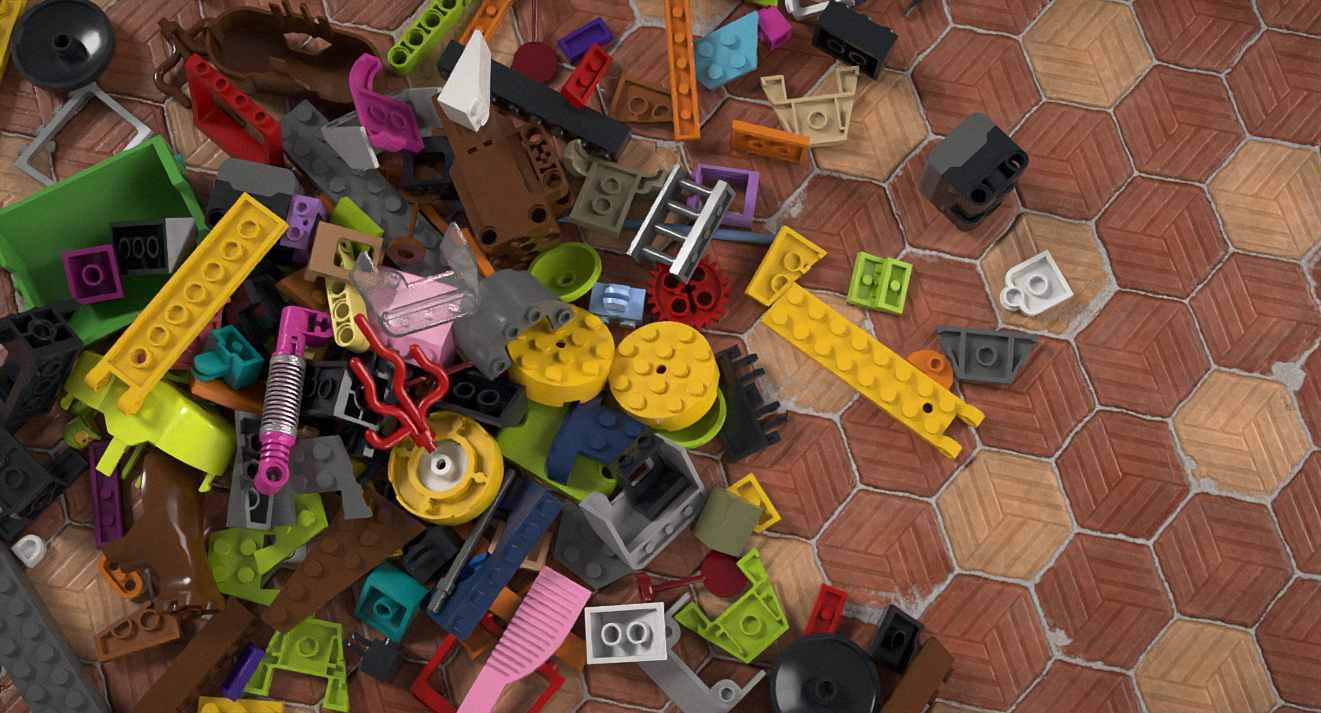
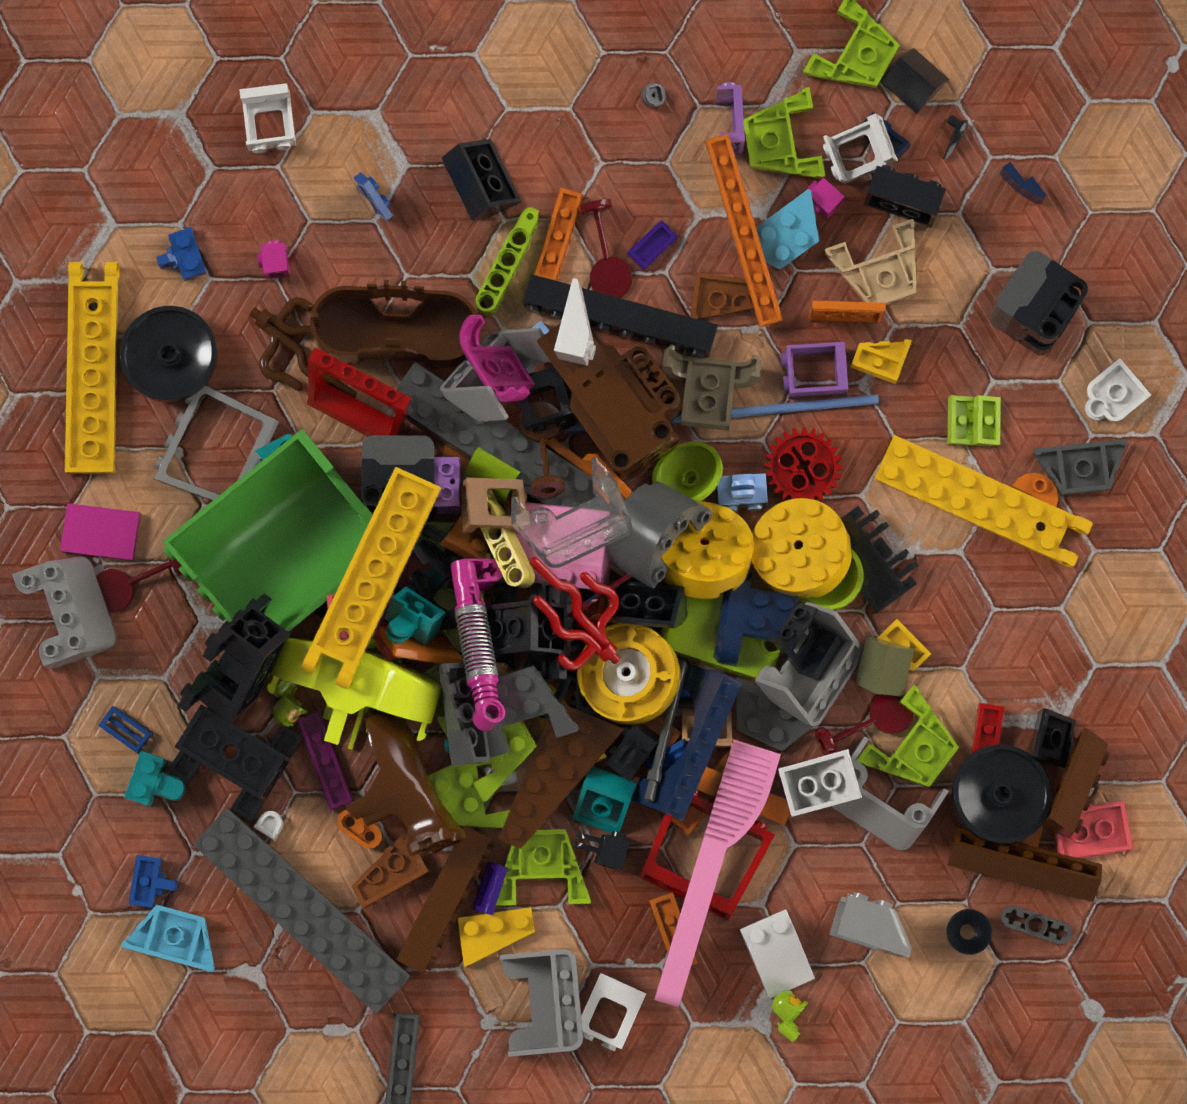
camera: 10 degrees left, 5 degrees up
magenta slope [61,244,126,304] -> none
black brick [109,218,198,275] -> none
red plate [559,42,614,110] -> none
dark grey fence [626,163,736,285] -> none
yellow wing [744,225,828,307] -> none
none -> yellow wing [850,339,912,384]
none -> dark blue slope [1000,162,1046,204]

